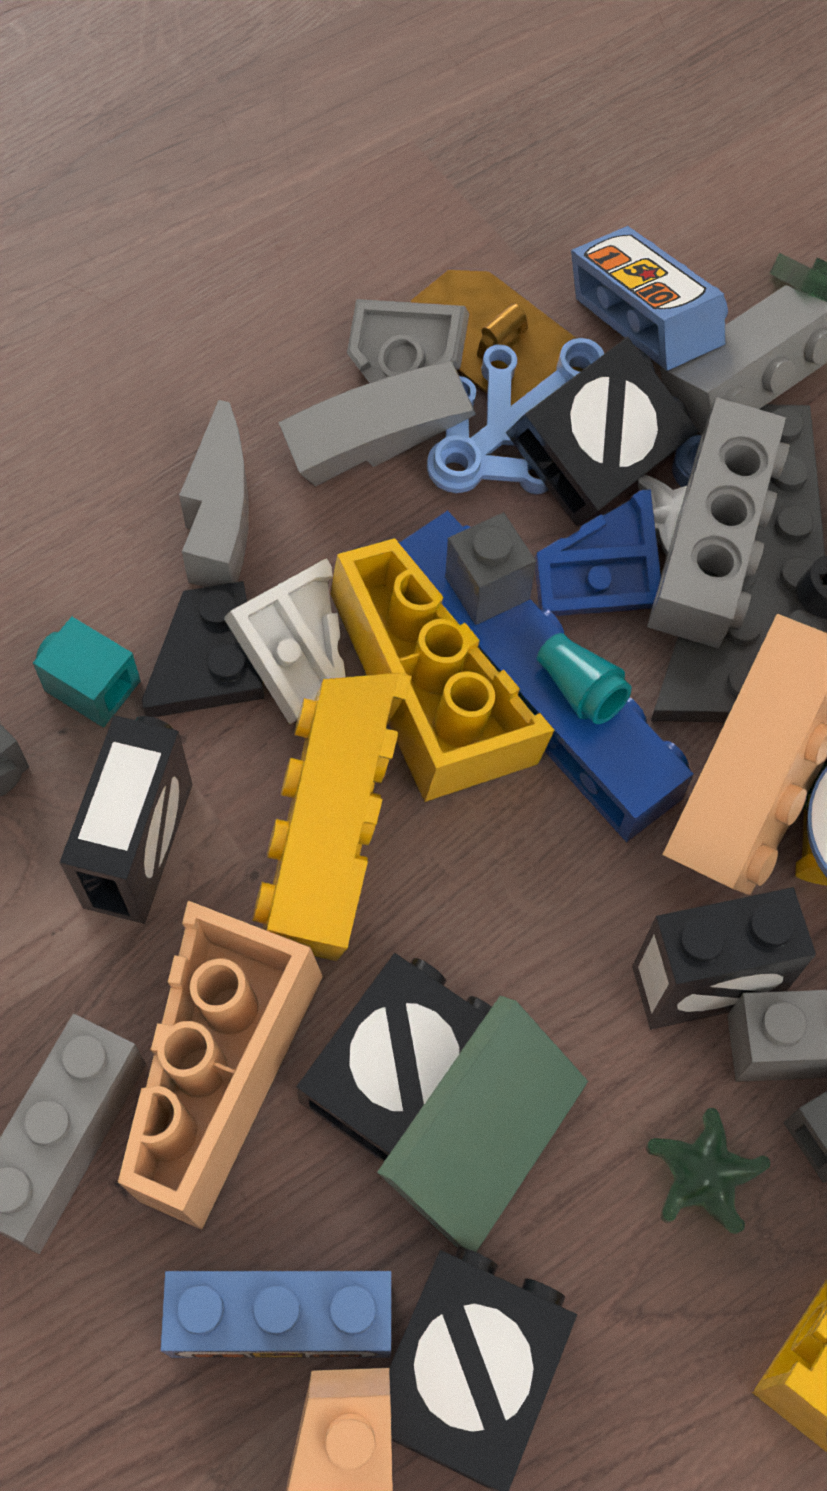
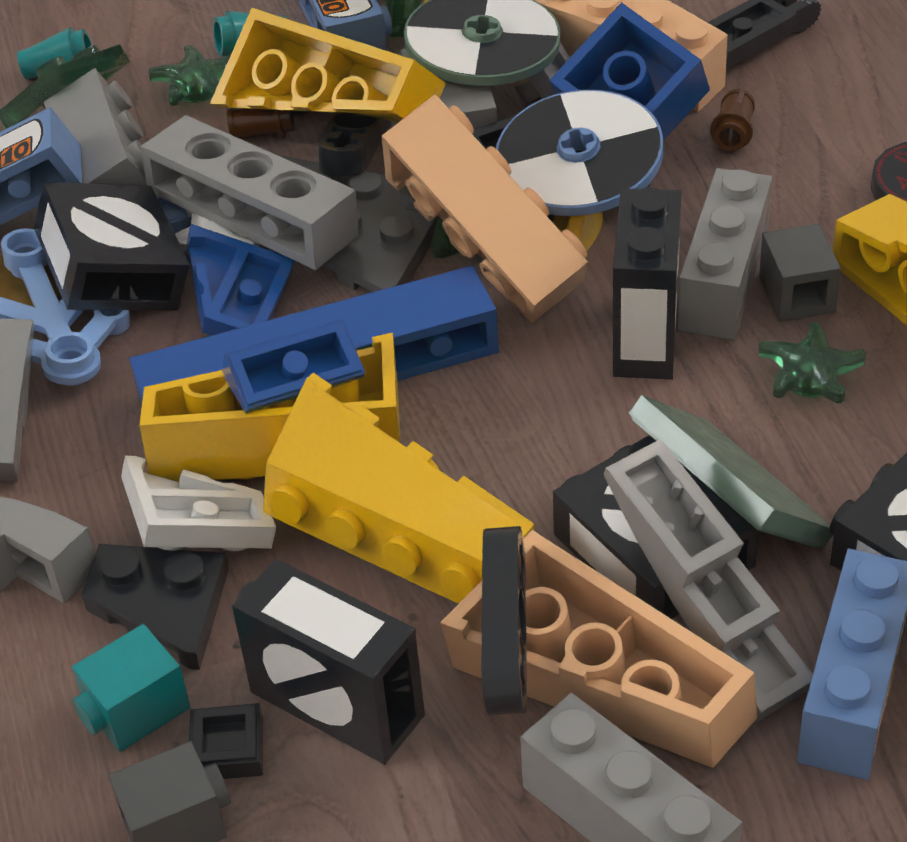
camera: 65 degrees left, 20 degrees down
dark grey brick [445,512,536,625] -> none
teal cone [537,633,632,724] -> none
none -> black tile [189,703,263,779]
none -> blue slope [222,319,365,413]
none -> black beam [481,526,527,715]
none -> light grey slope [603,439,813,723]

